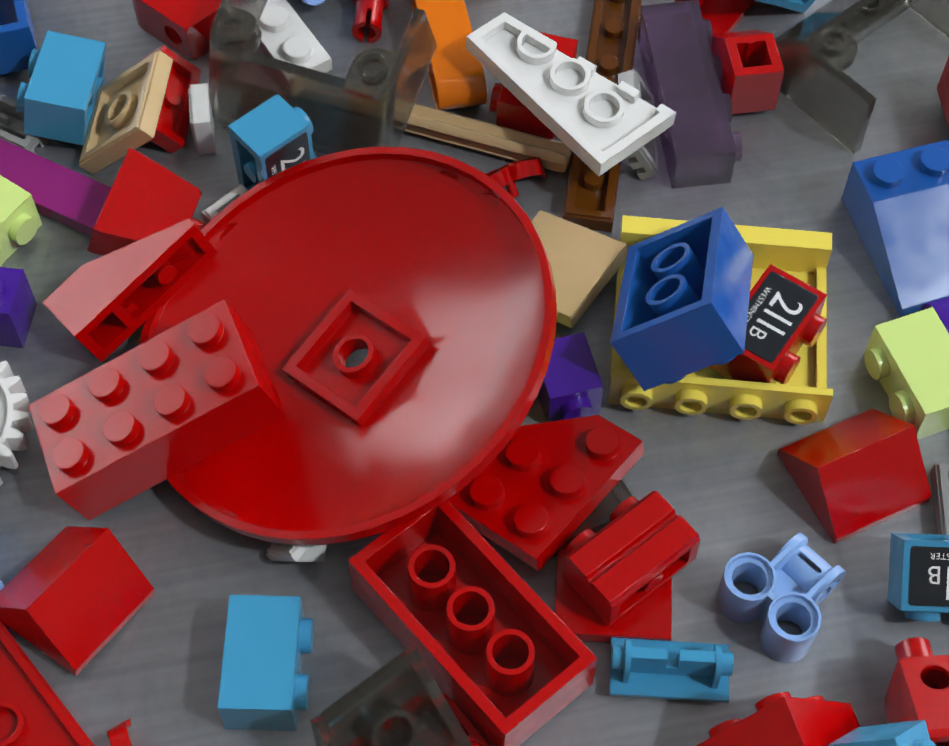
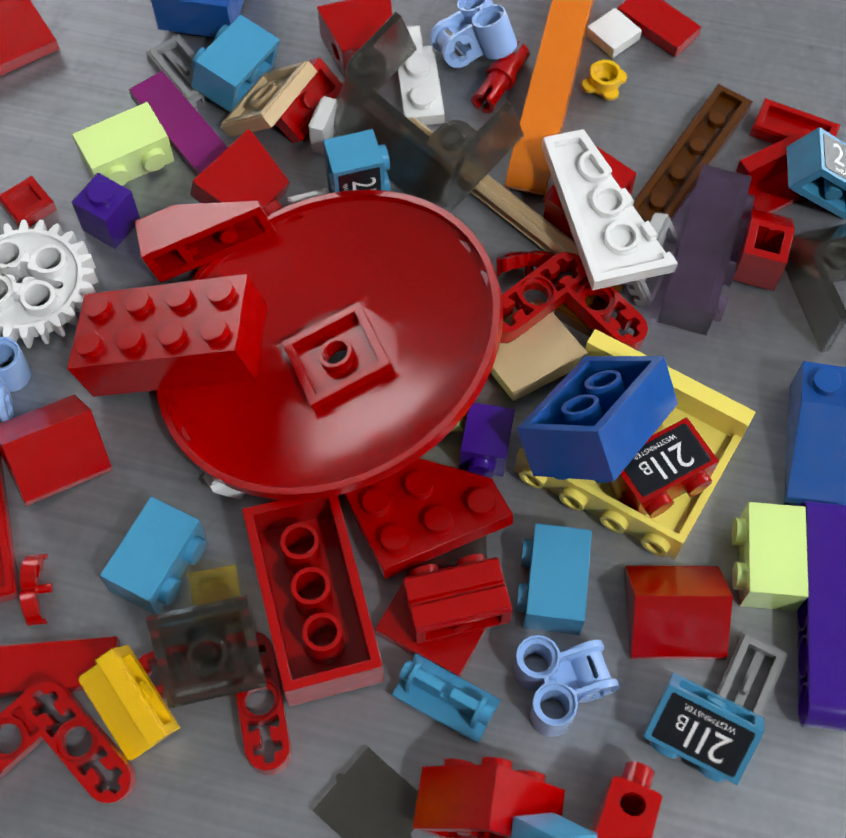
camera: 25 degrees right, 5 degrees up
none -> clear yellow plate [189,565,244,624]
none -> red beam [500,252,648,351]
none -> dark azure brick [516,523,592,635]

